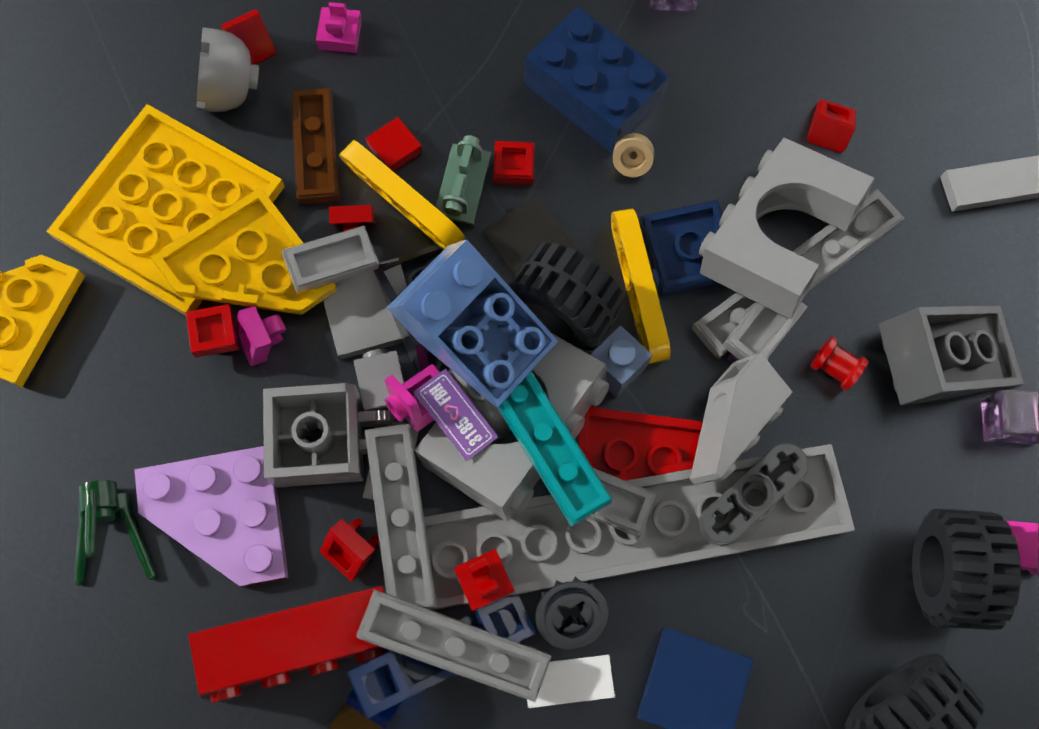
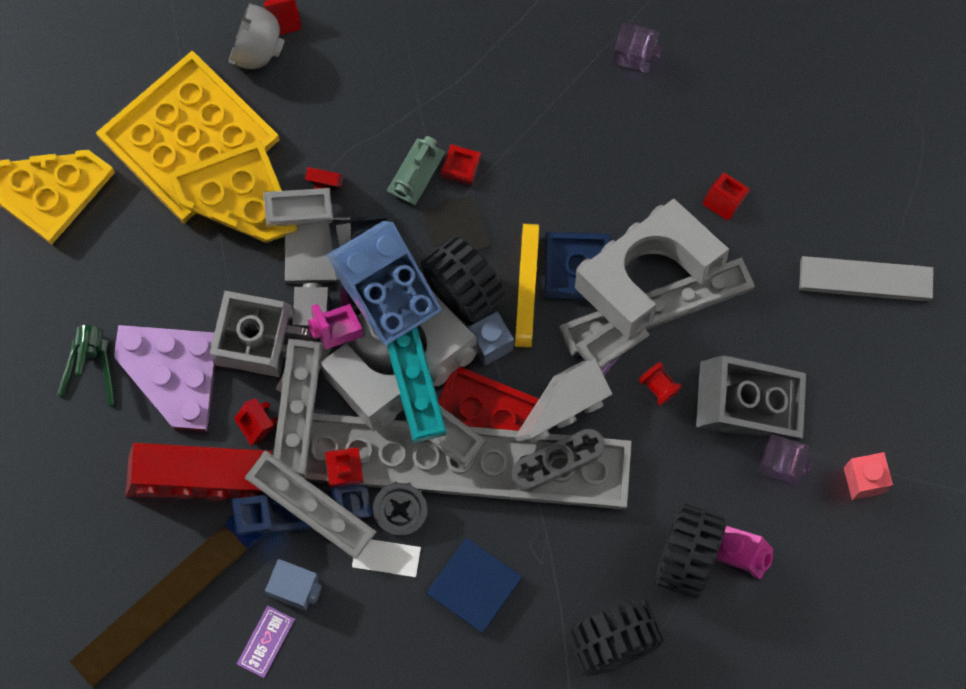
camera: 20 degrees right, 0 degrees up
red tile [186,304,239,358] -> none
dark pink tile [236,306,286,366] -> none
reddish brown tile [291,88,340,205] -> none
dark pink tile [316,2,362,53] -> none
yellow beam [339,140,466,249] -> none
red tile [365,117,422,171] -> none
medium lavender sticker [413,368,498,462] -> none
dark blue brick [524,6,670,153] -> none
tan tile [613,133,654,177] -> none

